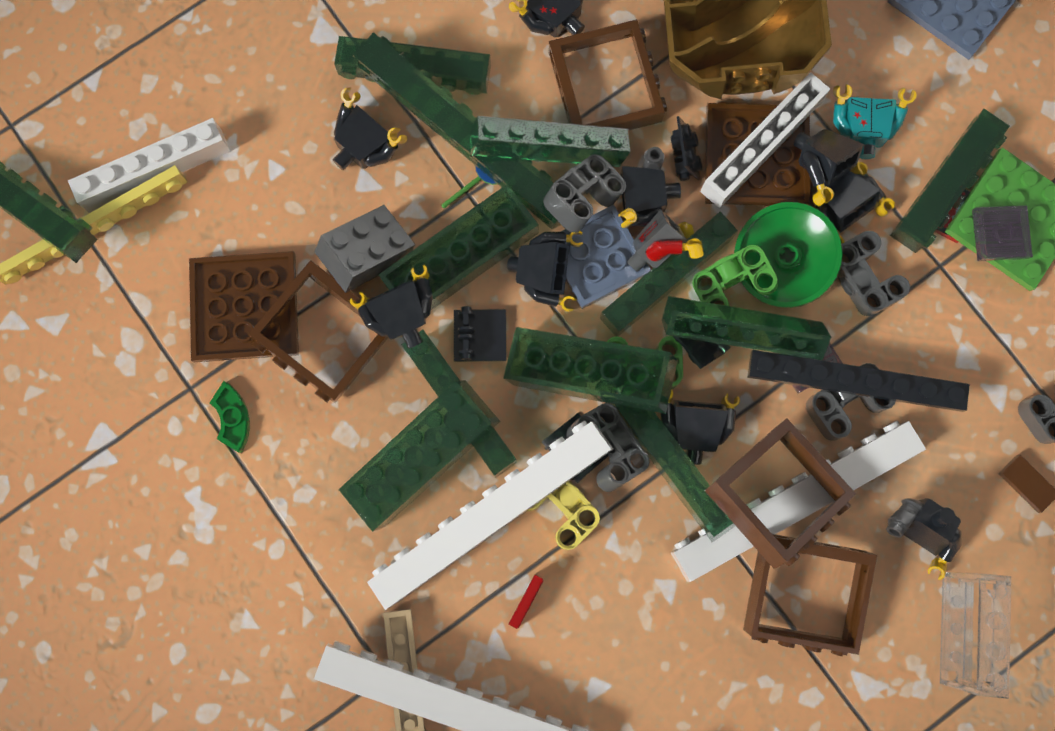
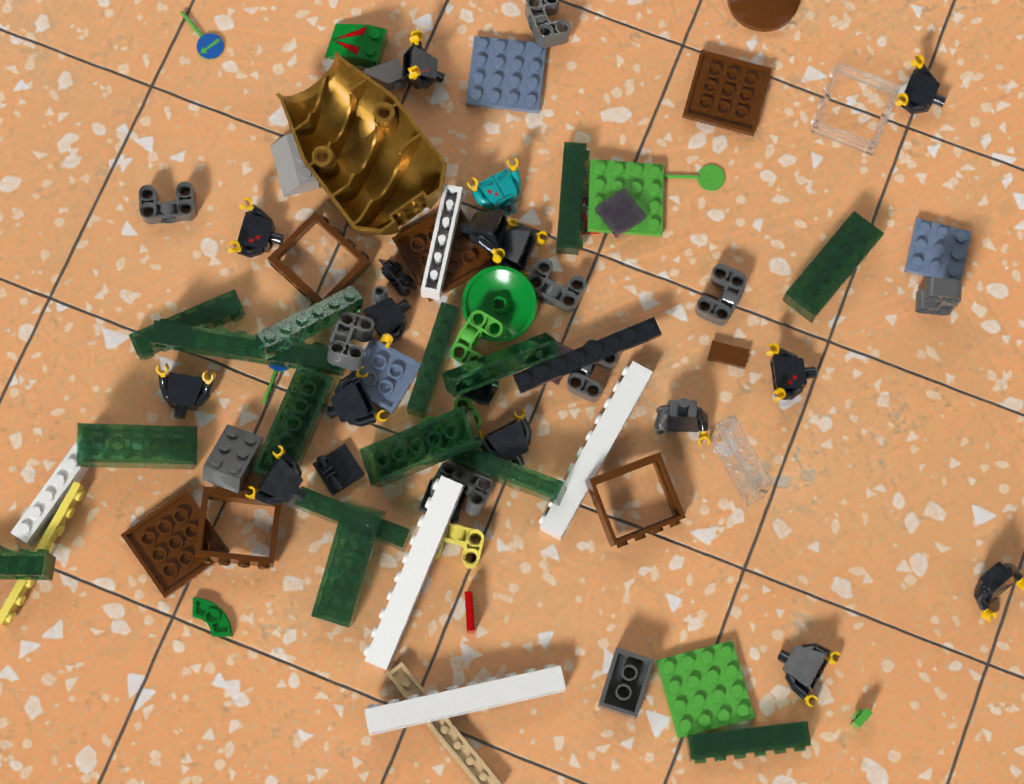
camera: 35 degrees left, 5 degrees down
torso [627,210,704,272] -> none
reddish brown window [704,418,856,569] -> none
none -> clear green brick [76,423,197,469]

